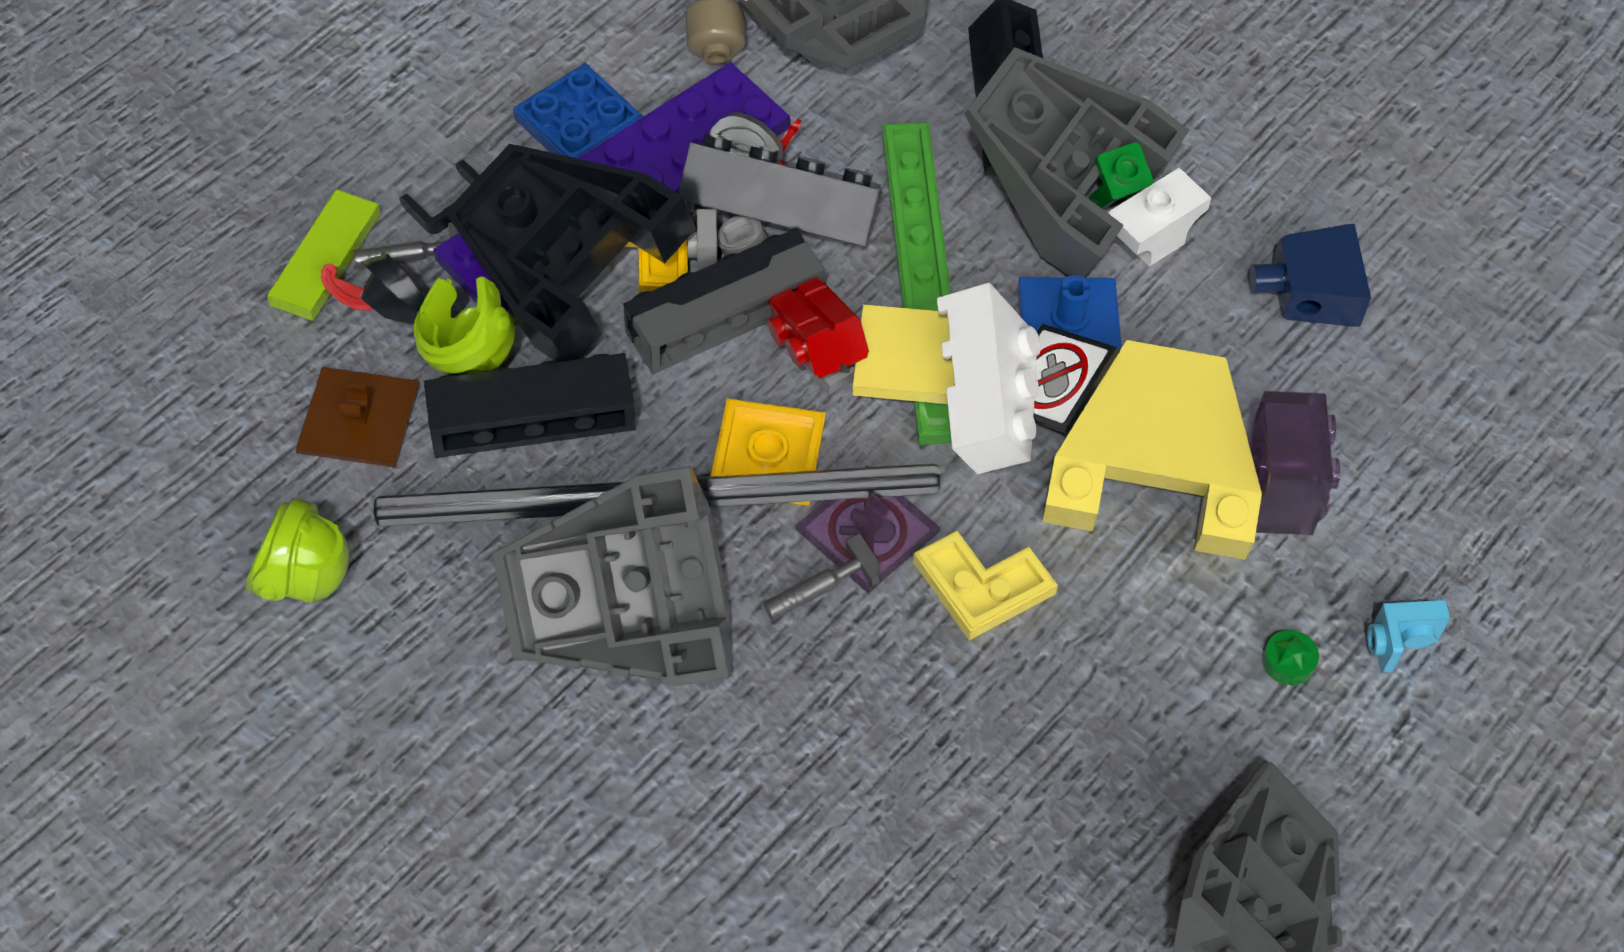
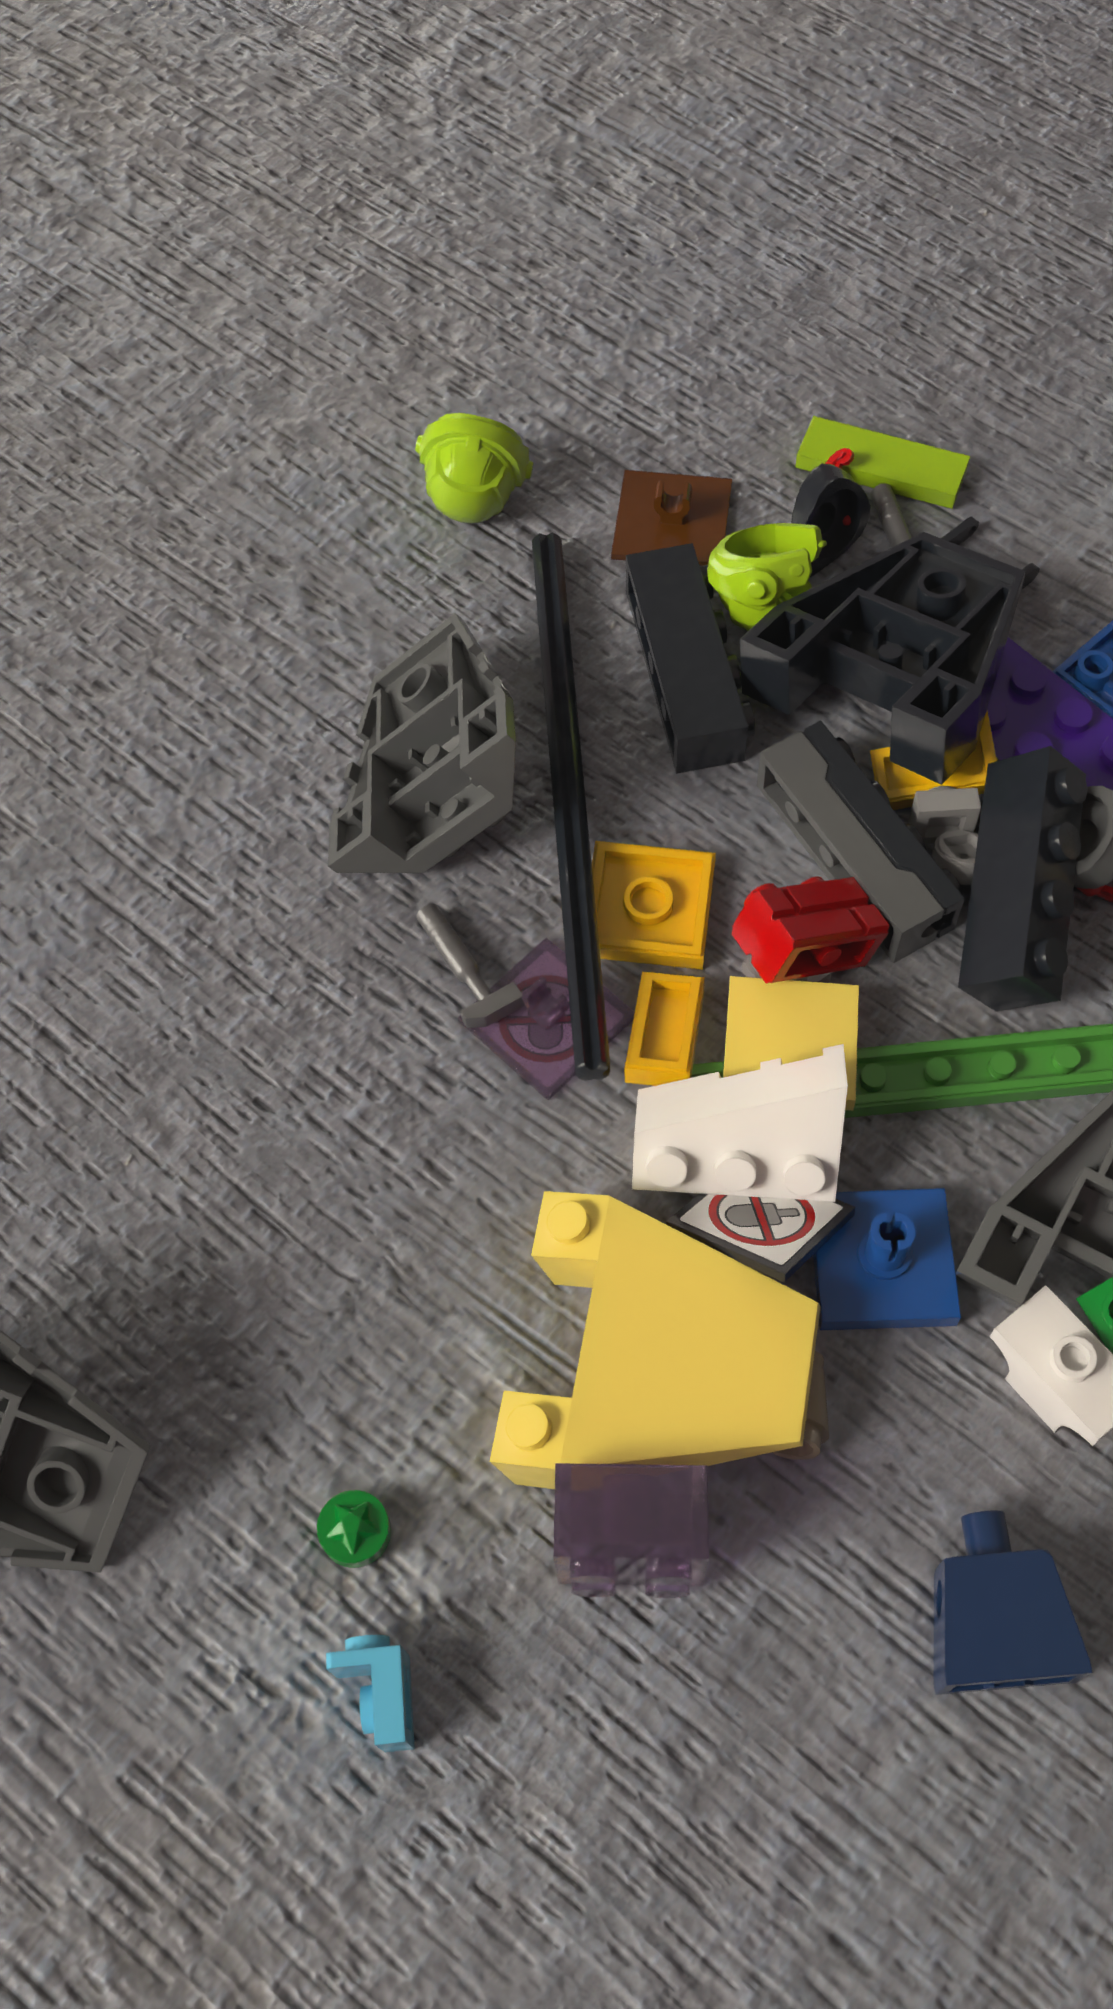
camera: 95 degrees right, 5 degrees up
light yellow tile [913,531,1058,641] -> none
none -> yellow tile [624,971,705,1086]

